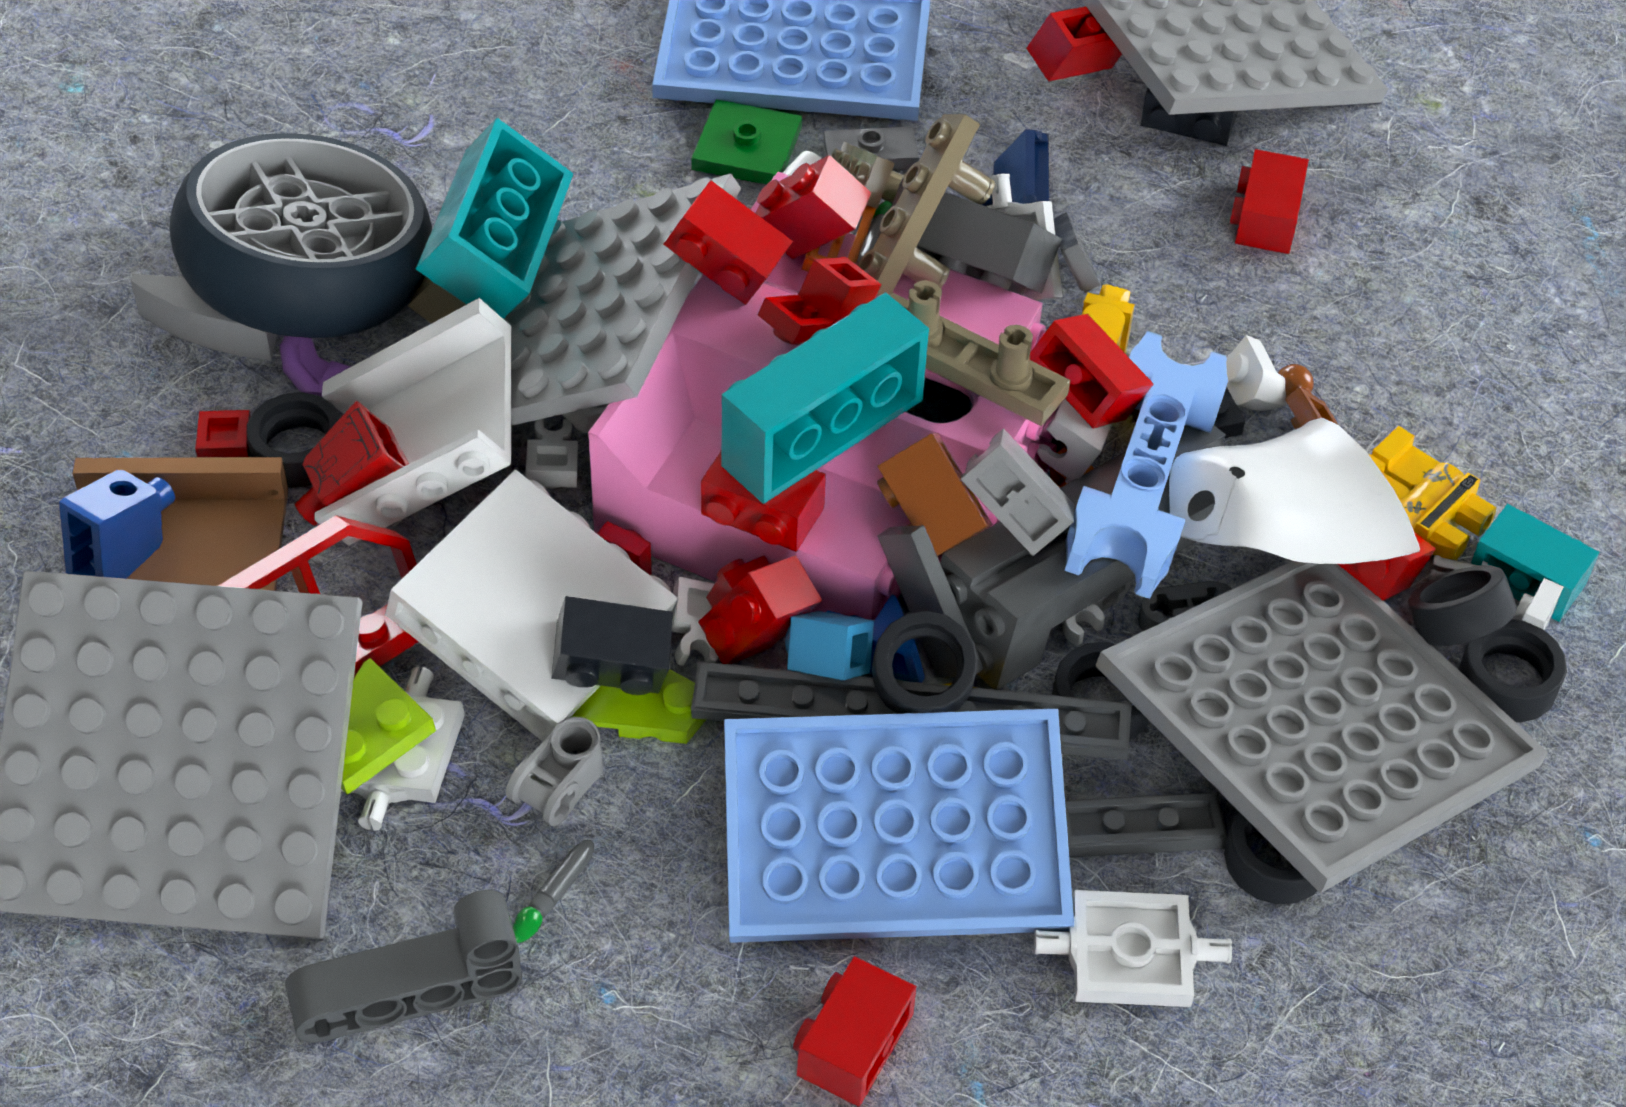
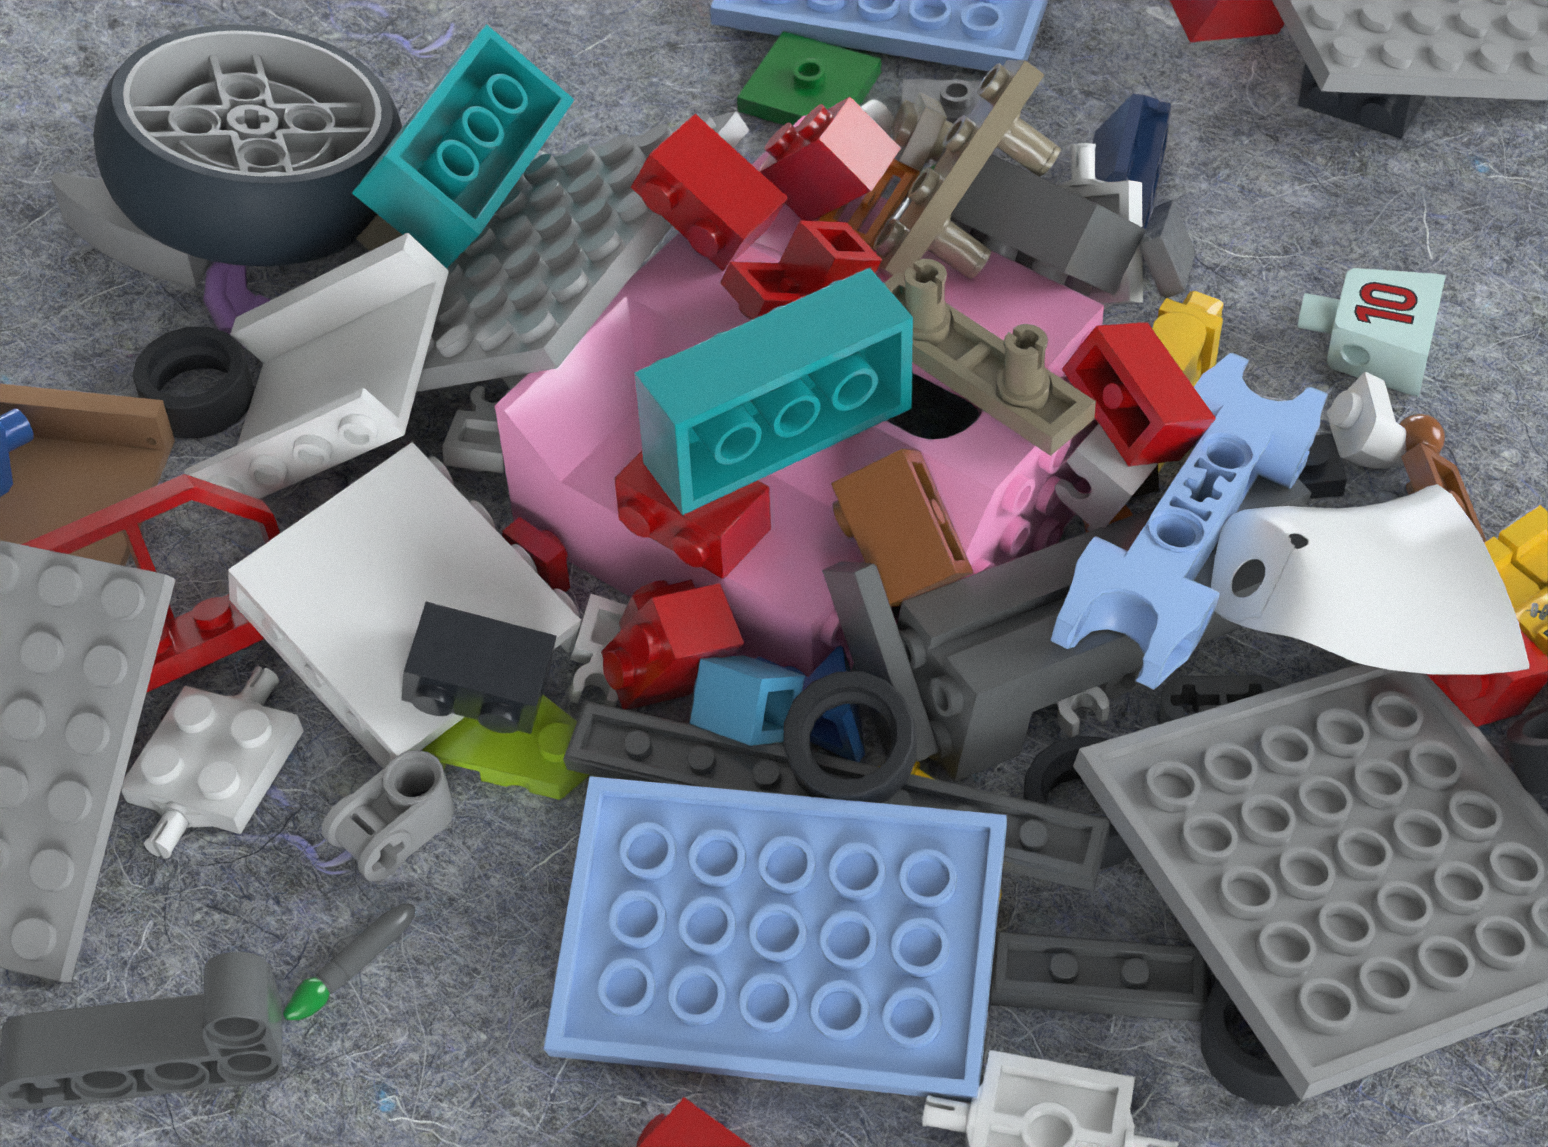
camera: 15 degrees right, 0 degrees up
red plate [195,410,251,457] -> none
red torso [295,401,409,526] -> none
lime wing [341,658,436,795] -> none
light grey hinge [960,428,1075,556] -> none
red brick [1229,149,1309,254] -> none
none -> light aqua torso [1297,268,1446,397]

